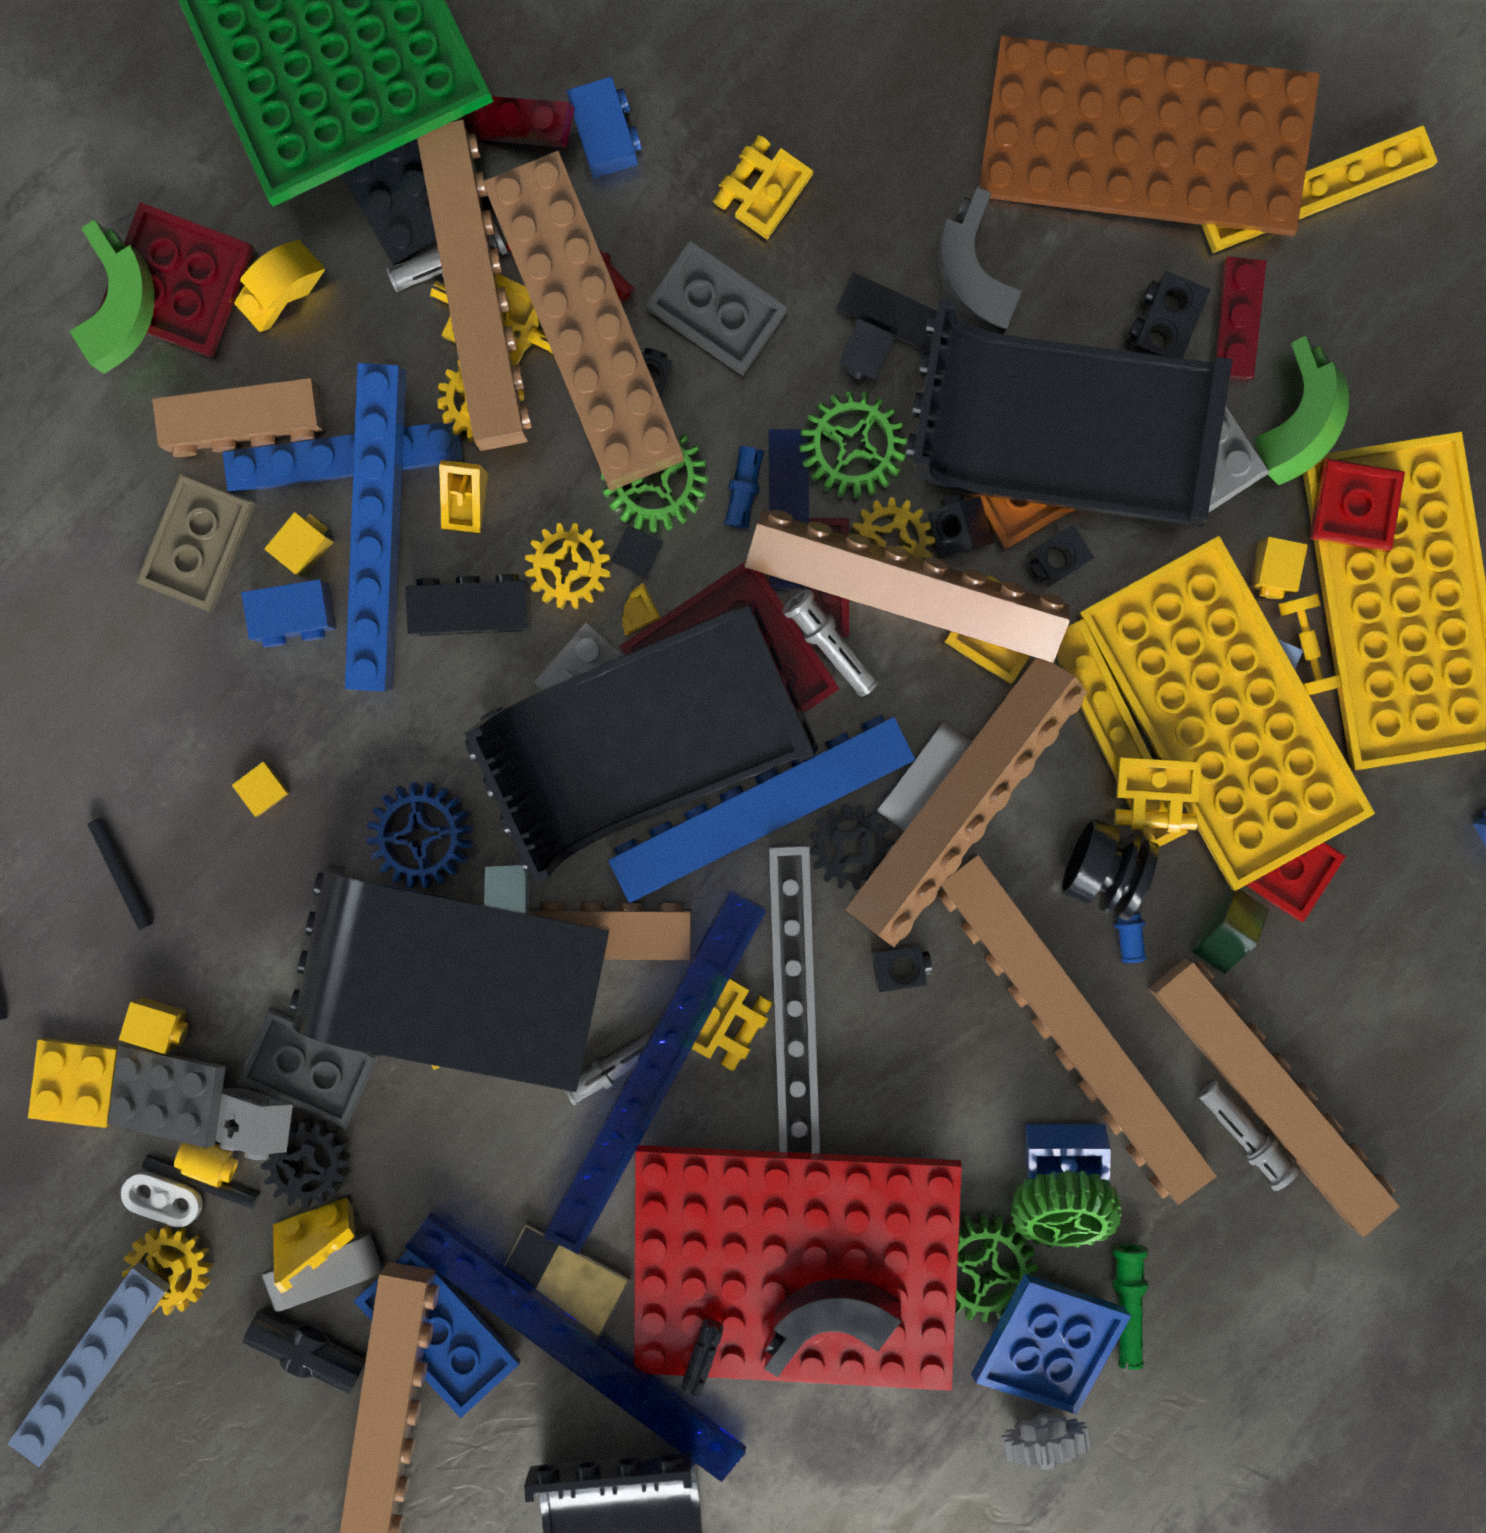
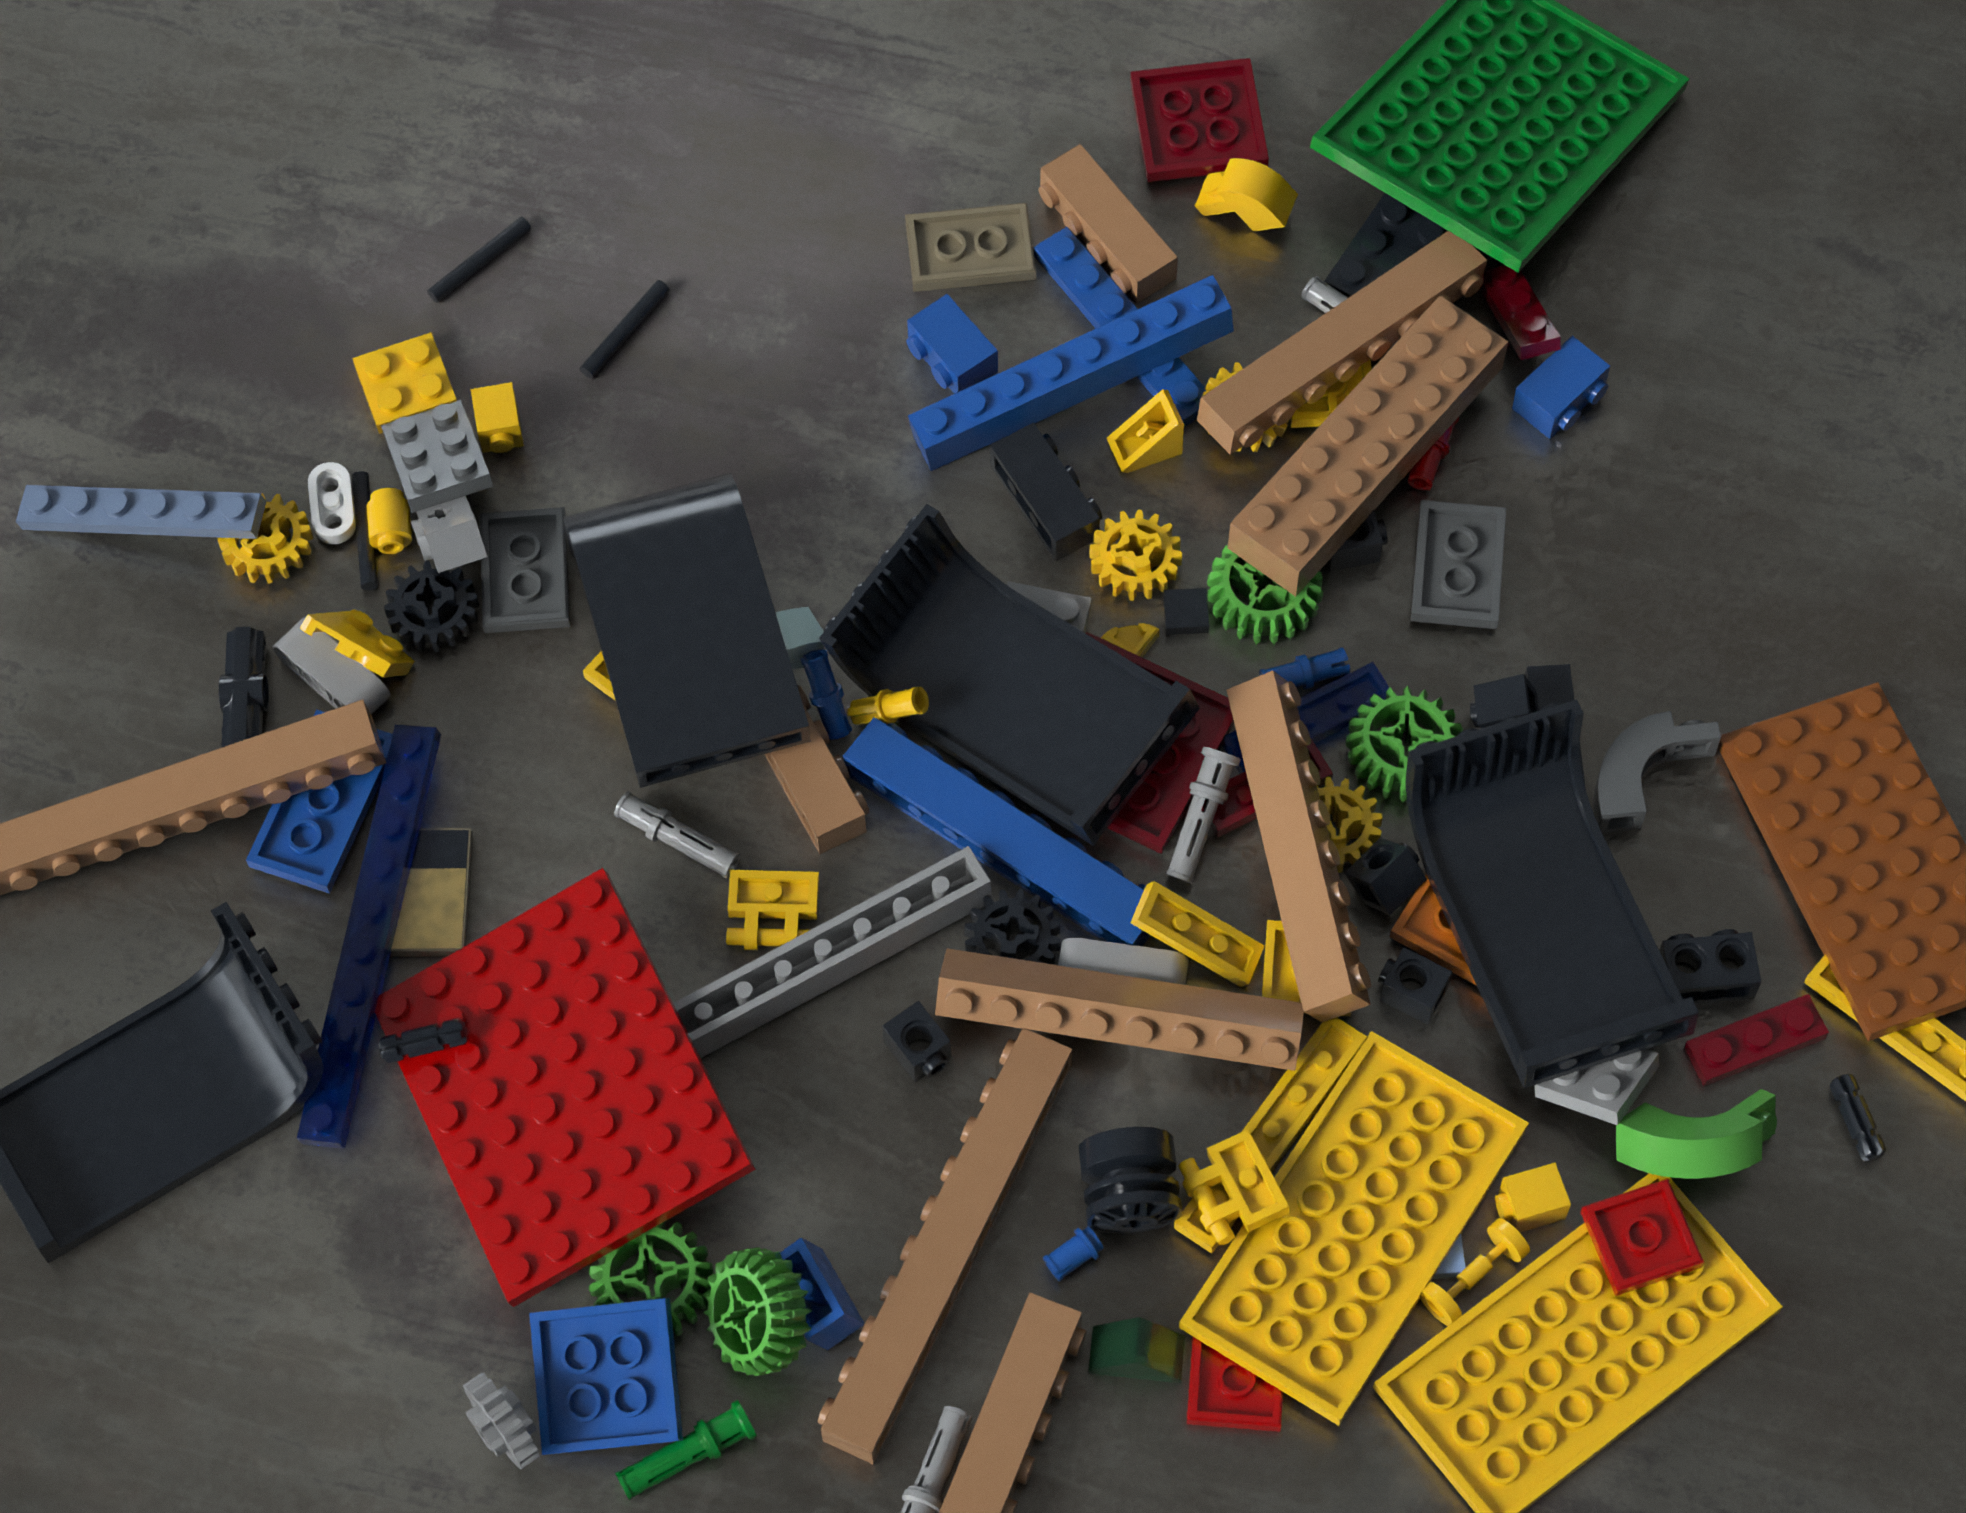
camera: 65 degrees right, 25 degrees down
bright green arch [69,219,155,374] -> none
yellow tile [232,762,290,817] -> none
yellow brick [265,512,334,578] -> none
blue gear [366,782,475,889] -> none
clear blue plate [543,890,766,1254] -> none
yellow plate [713,135,813,240] -> none
black arch [763,1279,901,1377] -> none
none -> blue pin [800,649,852,740]
none -> yellow axle [847,687,929,725]
none -> yellow plate [1130,881,1265,987]
none -> black axle [1830,1074,1886,1162]

